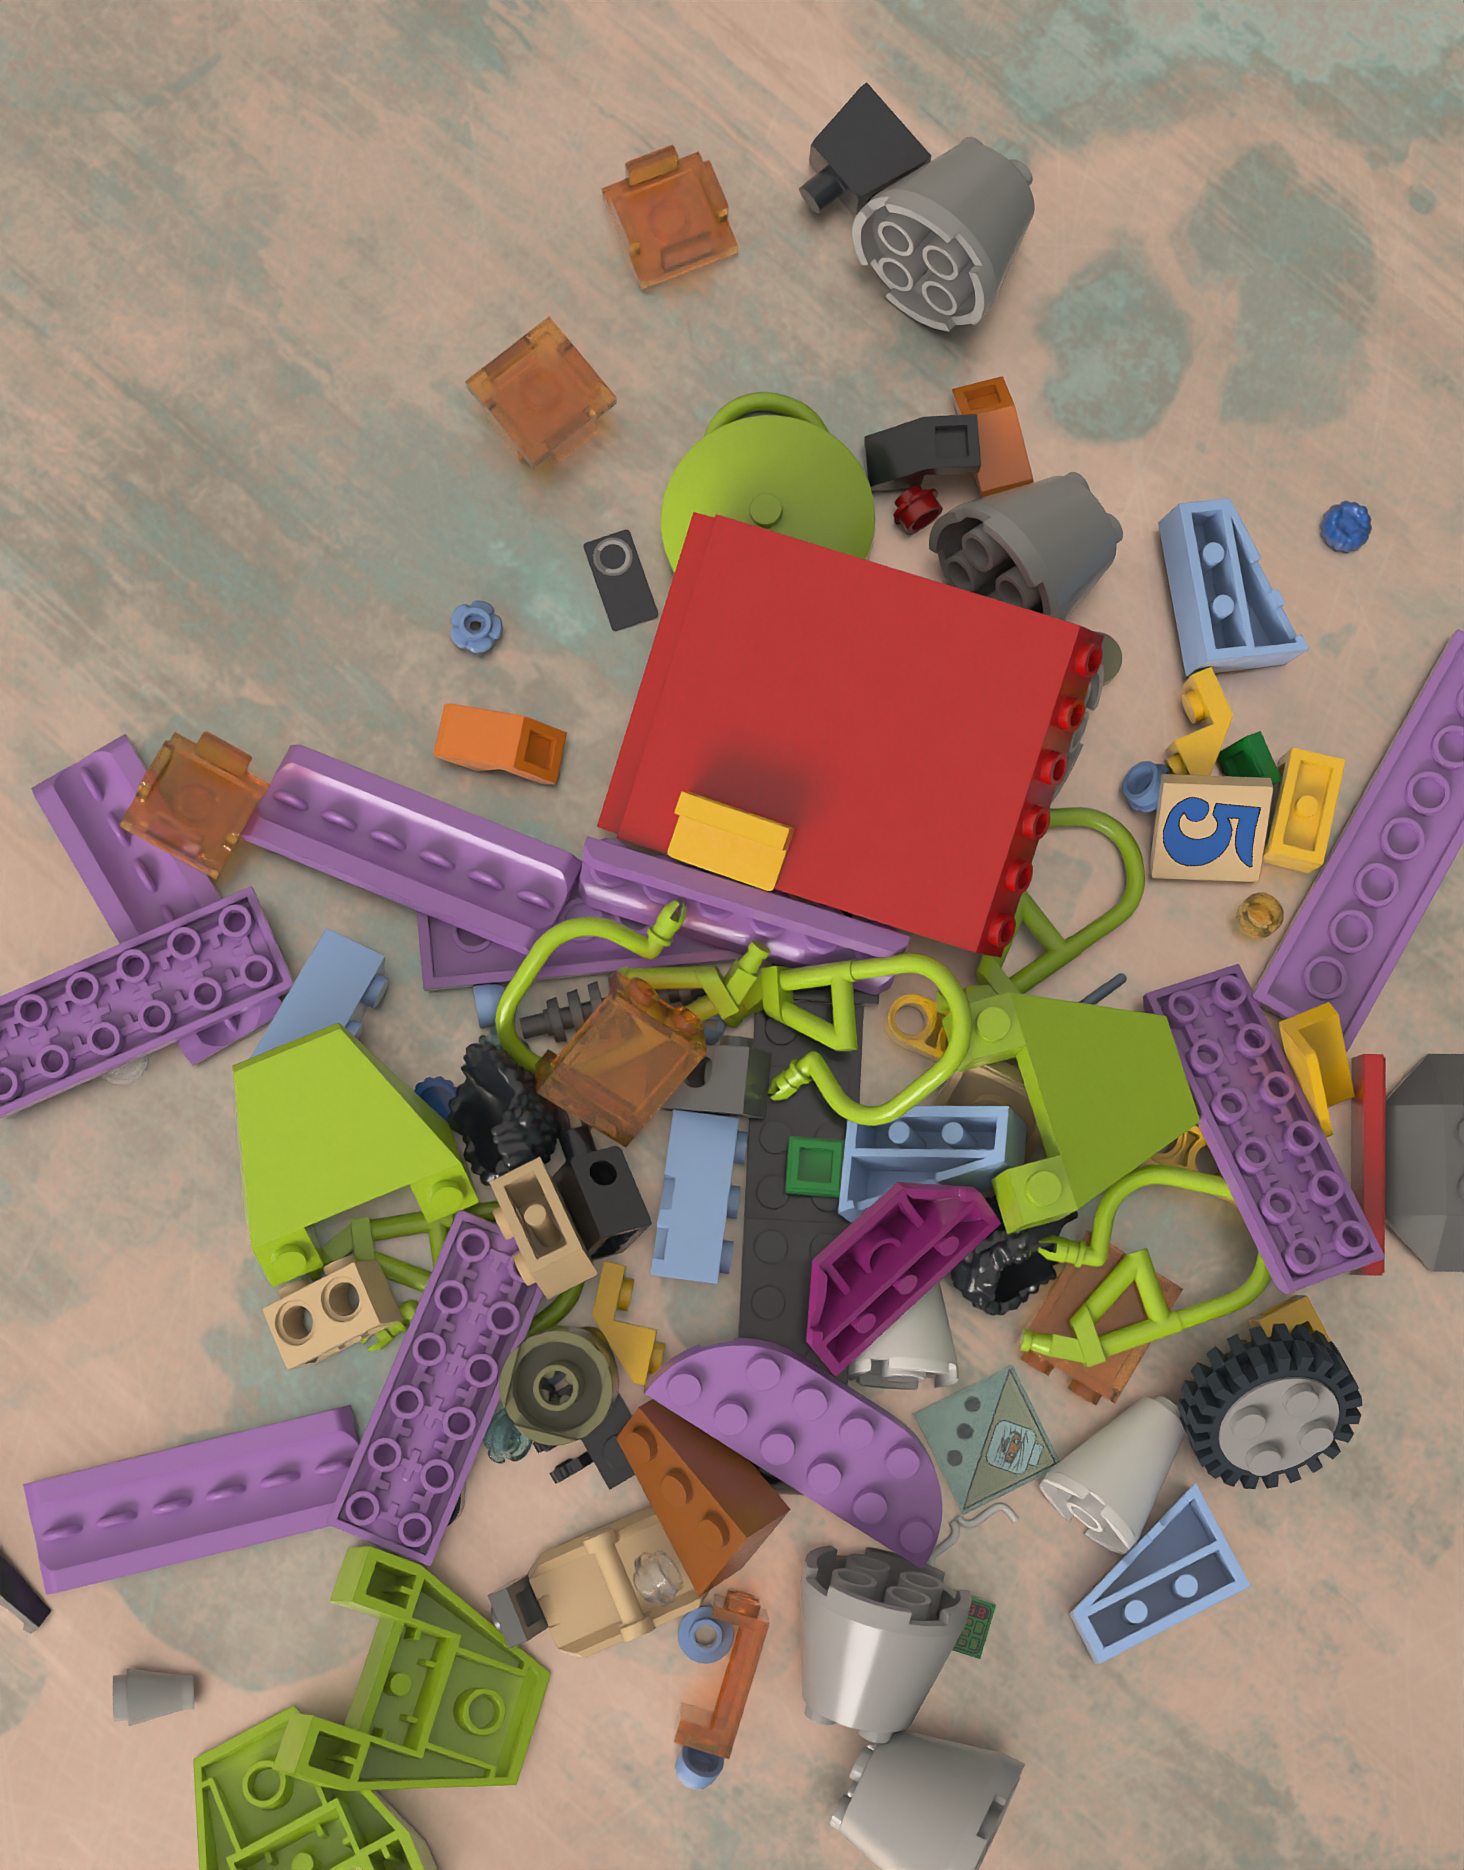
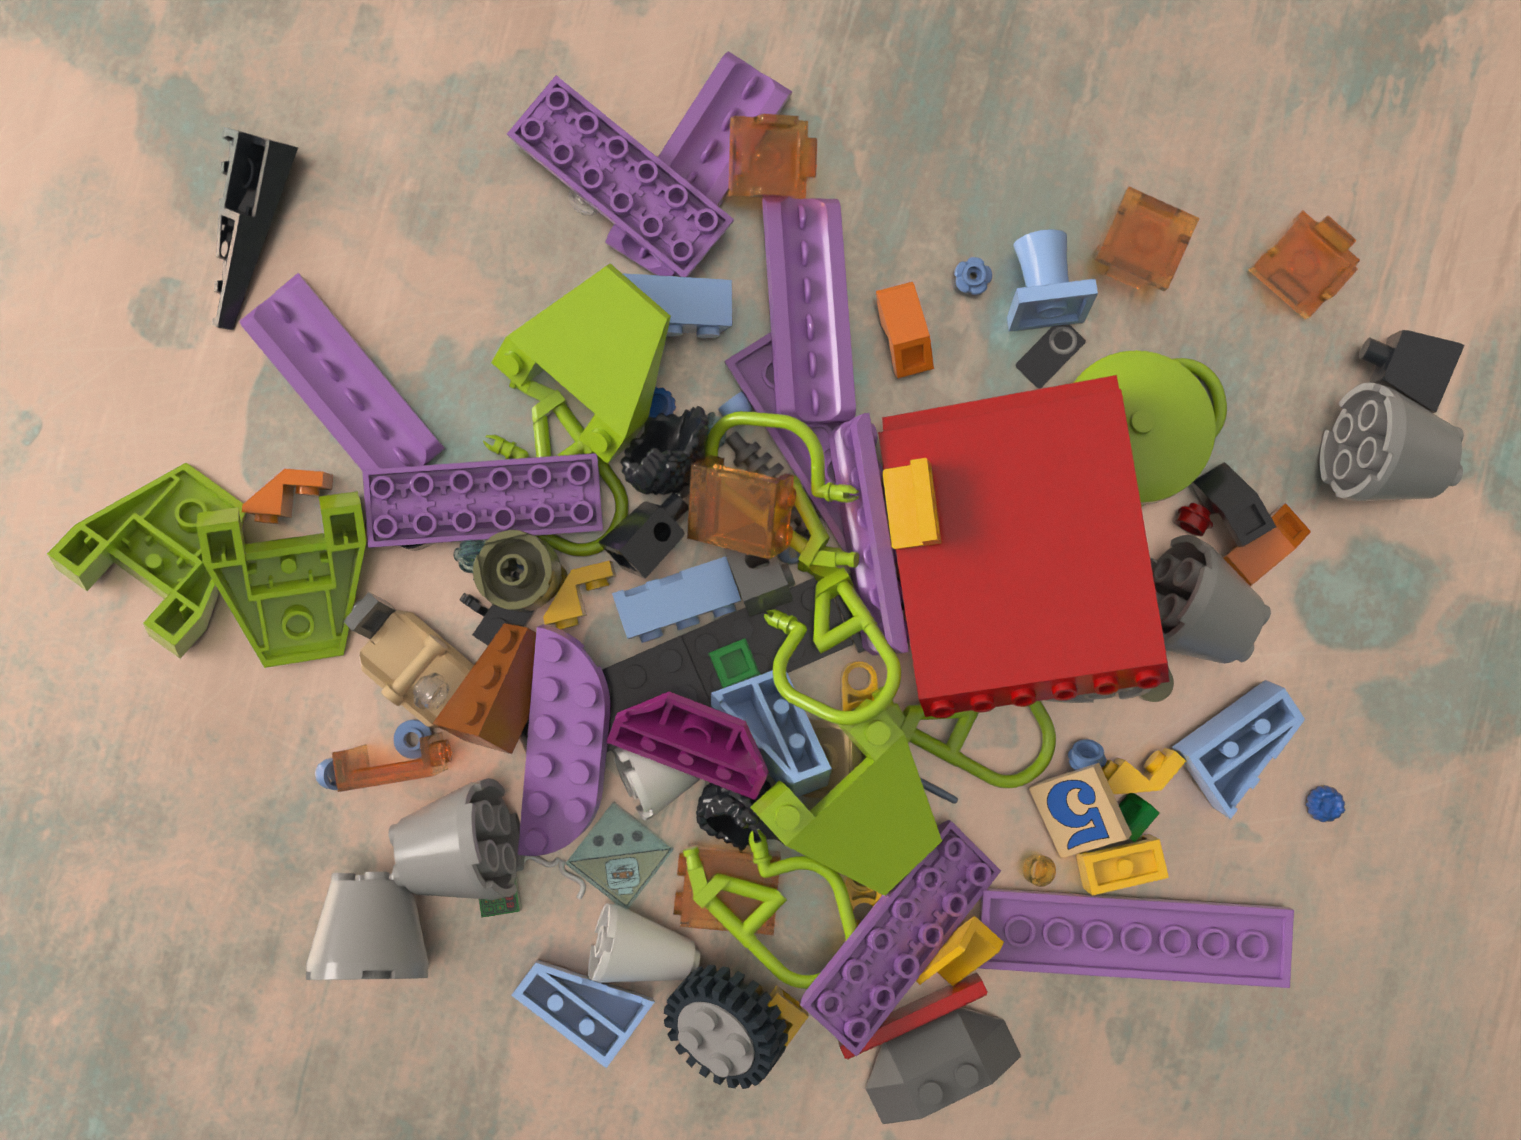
camera: 65 degrees right, 5 degrees up
light grey cone [113,1668,194,1726] -> none
tan brick [262,1255,403,1370] -> none
tan brick [489,1157,598,1299] -> none
none -> orange slope [242,469,333,524]
none -> light blue plant [1007,229,1098,332]

